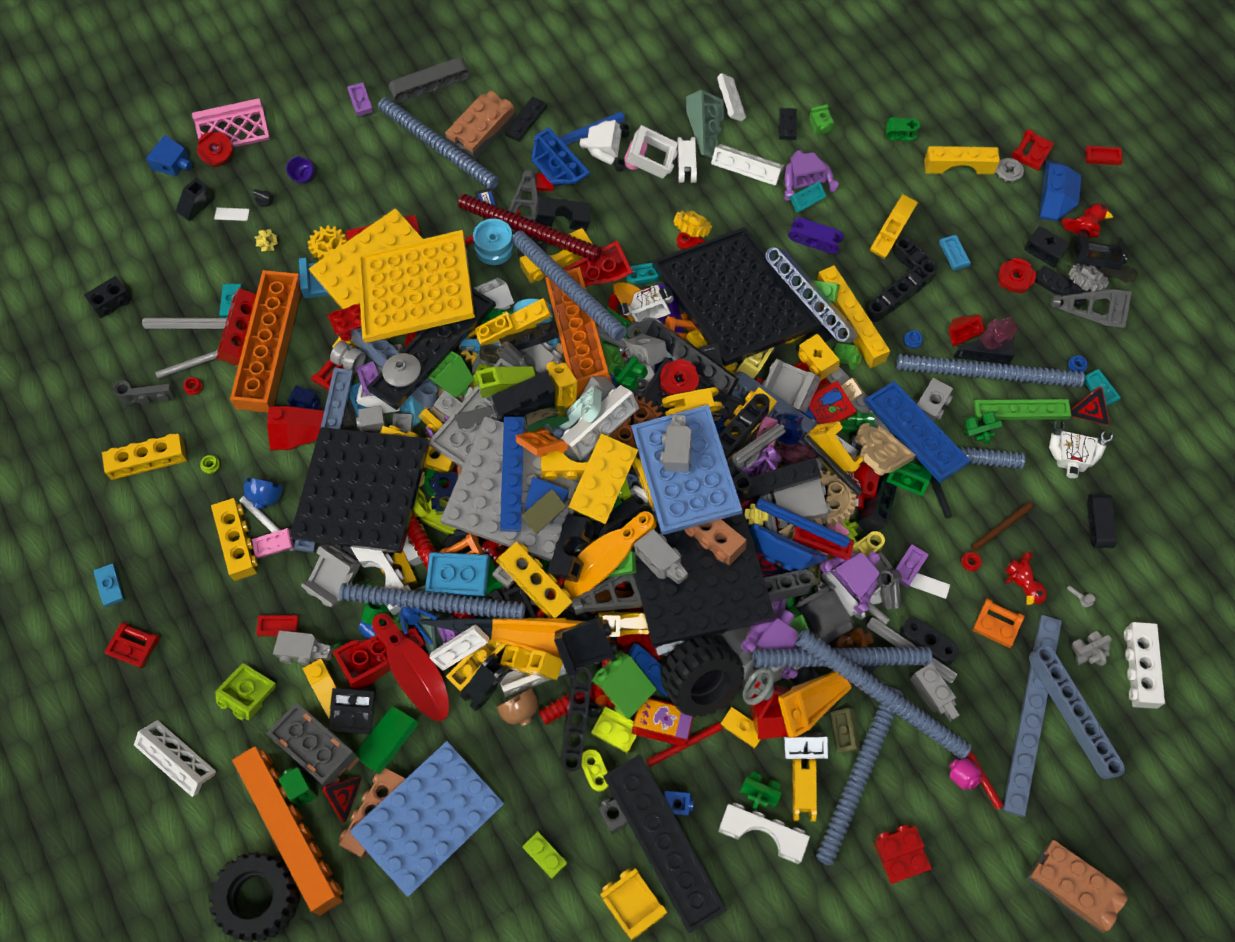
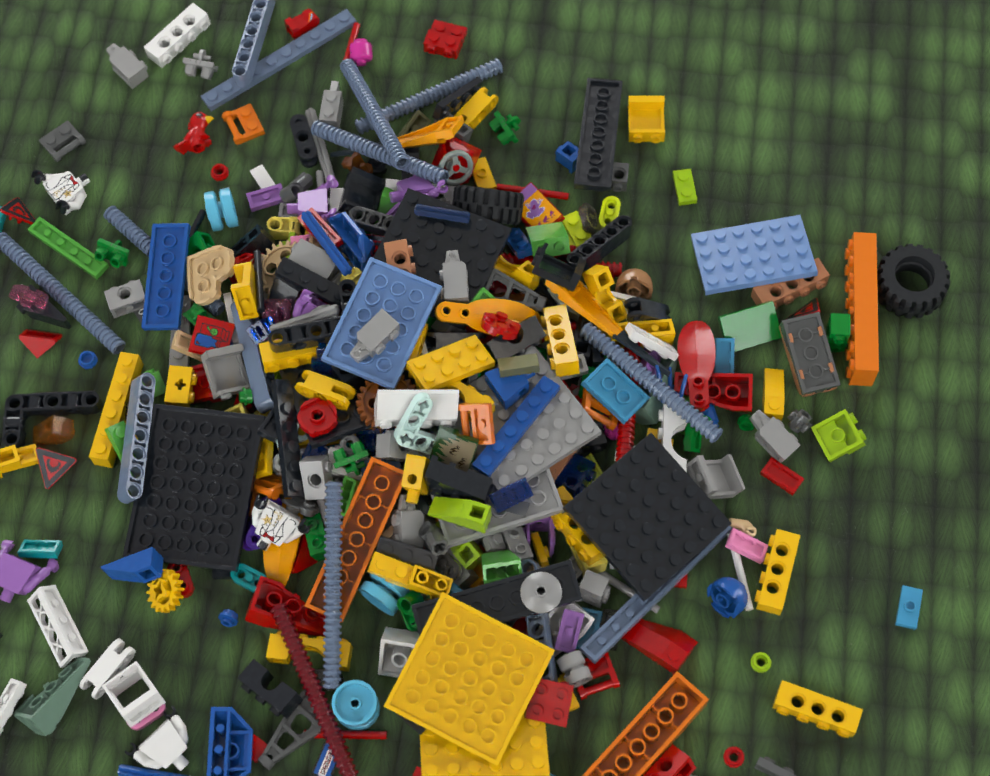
camera: 140 degrees left, 0 degrees up
red plate [104,622,160,669] -> none
white fence [134,720,216,797] -> none
clear blue brick [287,385,320,410] -> none
black slope [328,688,375,735] -> none
white arch [718,803,809,864] -> none
dark purple piece [788,218,844,254] -> none
reddish brown bar [971,502,1033,552] -> none
light grey hand [1067,585,1096,607] -> none
black beam [1087,494,1117,548] -> none
none -> clear orange slope [33,415,75,446]
none -> black piece [36,447,77,489]
none -> dark grey plate [39,120,87,162]
none -> blue slope [101,547,164,583]
none -> light grey hinge [106,43,149,89]
none -> medium azure wheel [204,187,239,232]
none -> blue plate [218,609,238,627]
none -> green plate [238,387,253,406]
none -> red leg [284,9,320,40]
none -> dark blue axle [414,204,470,223]
none -> black plate [432,77,483,121]
none -> red plate [481,311,521,340]
none -> clear blue plate [488,477,534,513]
none -> clear smoke plate [578,202,600,234]
none -> dark azure plate [714,338,735,373]
none -> tan arm [729,518,757,537]
none -> dark grey gear [787,409,812,433]

